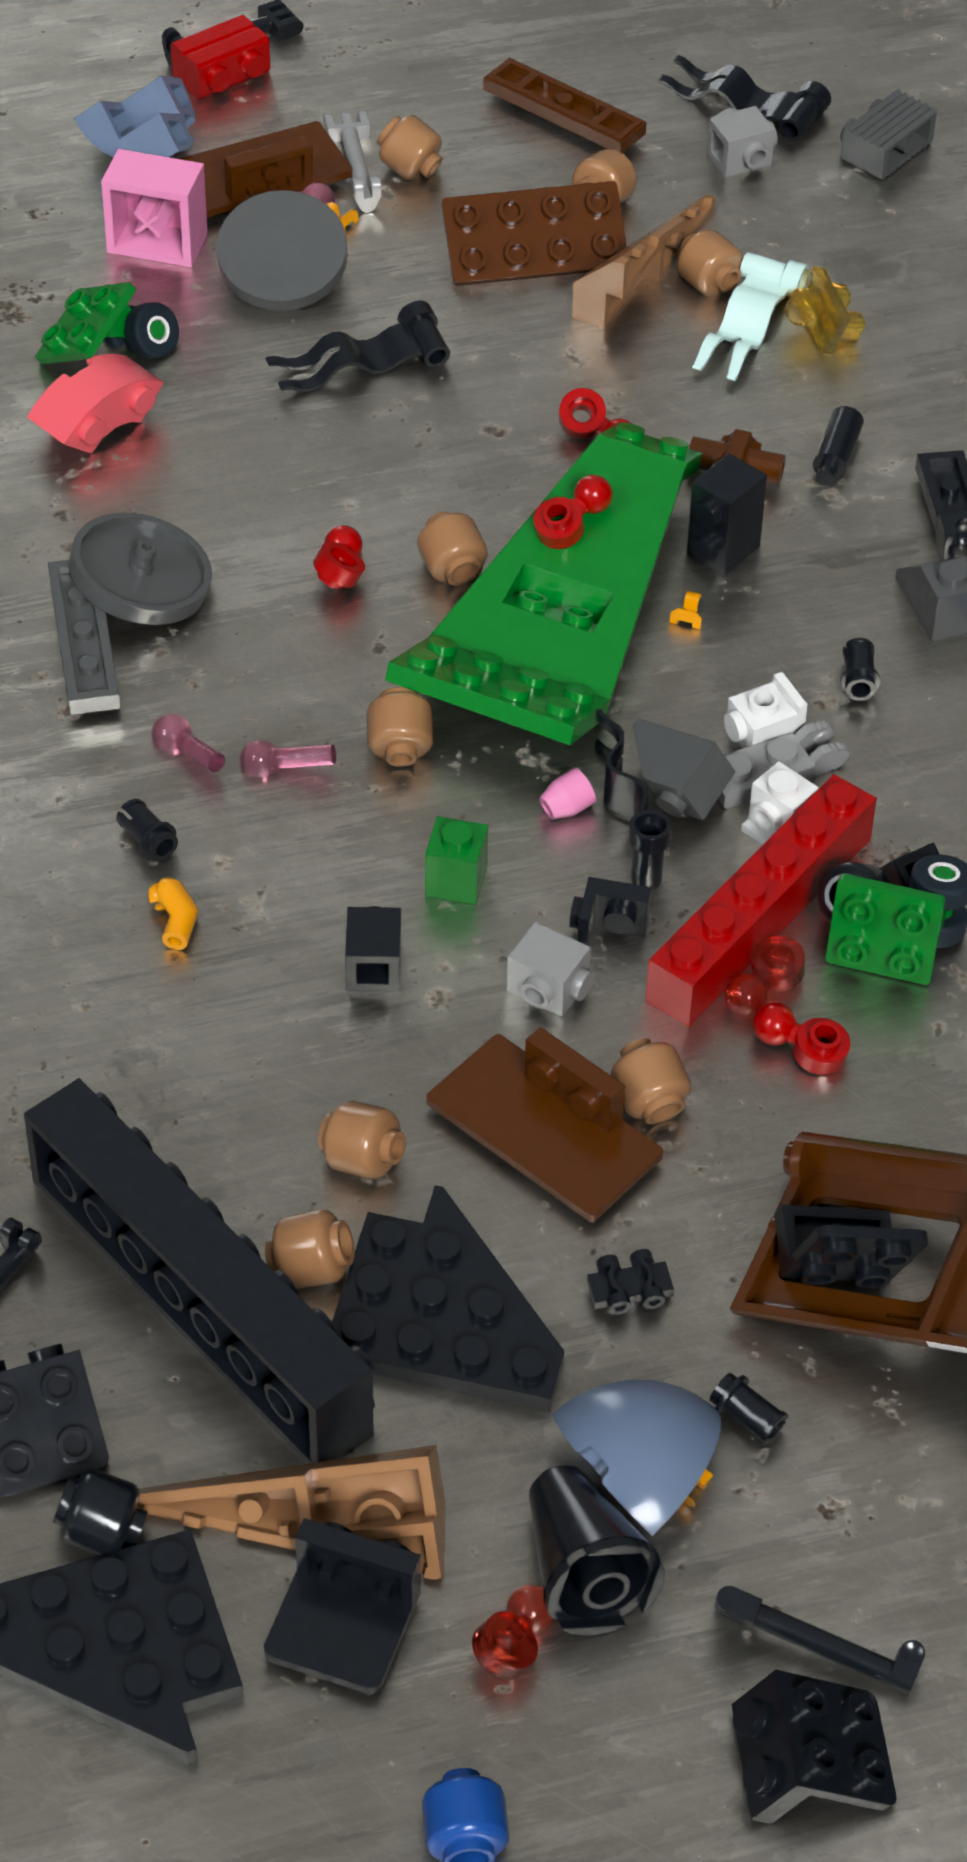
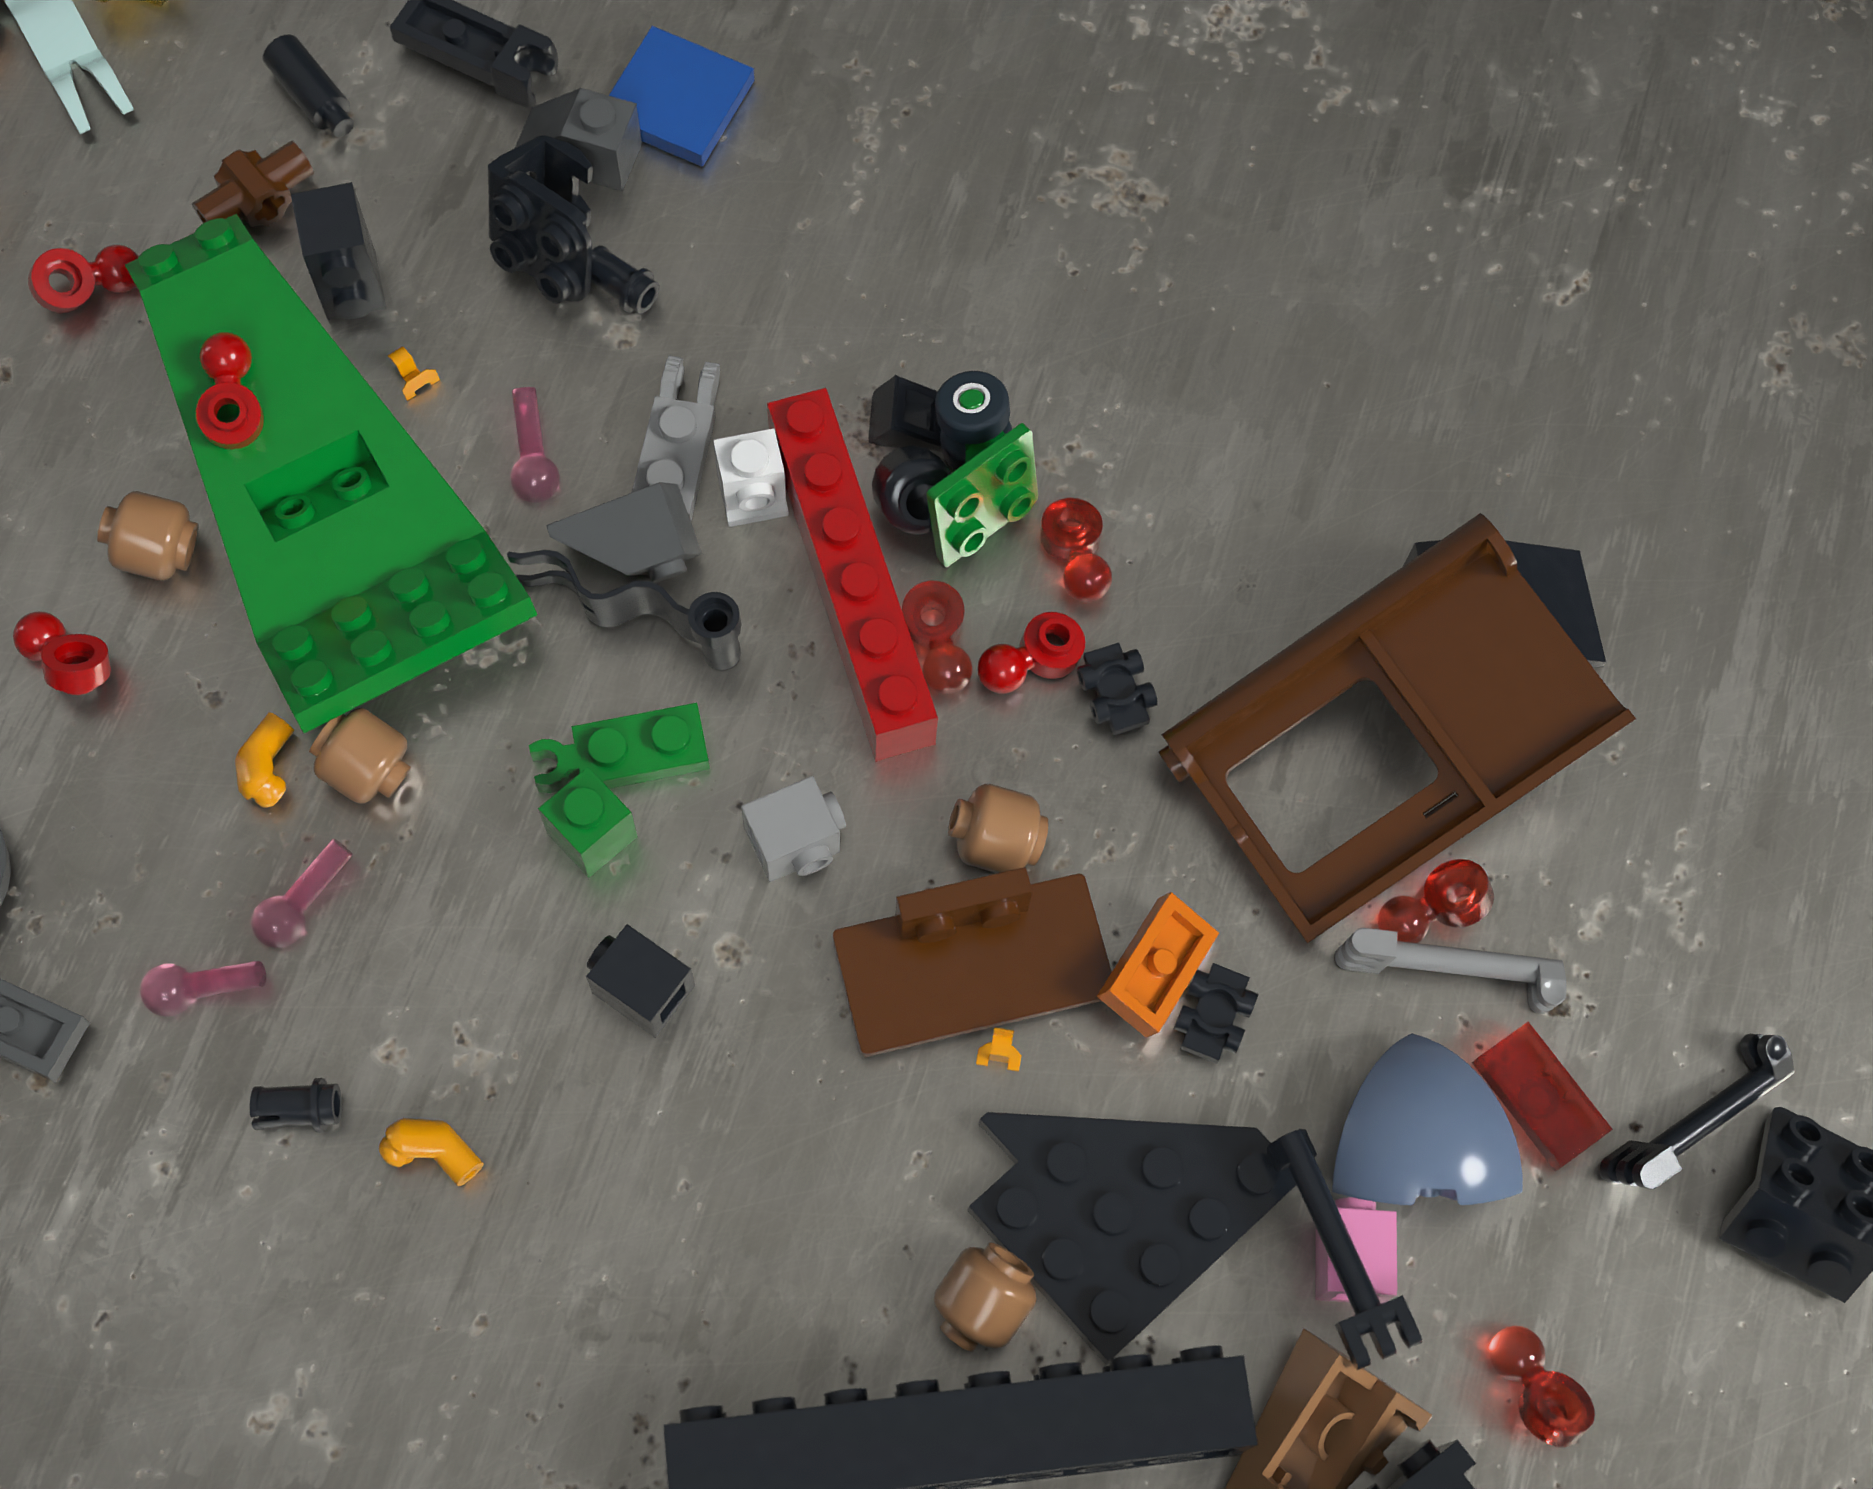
camera: 60 degrees left, 20 degrees up
medium nougat head [318,1101,406,1180] -> none
black cone [529,1465,665,1636] -> none
bright pink hose [539,768,596,820] -> none
black bracket [569,877,652,946] -> none
black pin [709,1373,788,1445] -> none
white brick [724,672,808,748] -> none
black bracket [775,1204,928,1288] -> none
none -> light orange arm [235,712,294,808]
none -> black piece [488,135,593,303]
none -> clear pink bar [511,387,560,503]
none -> green plate [529,702,710,793]
none -> light orange piece [976,1027,1021,1072]
none -> clear red plate [1040,498,1112,603]
none -> black piece [1077,643,1158,735]
none -> orange plate [1097,892,1219,1038]
none -> black hinge [1267,1129,1422,1370]
none -> bright pink brick [1315,1198,1397,1304]
none -> light grey hinge [1335,928,1566,1014]
none -> clear red plate [1378,859,1494,943]
none -> clear red plate [1472,1021,1613,1172]

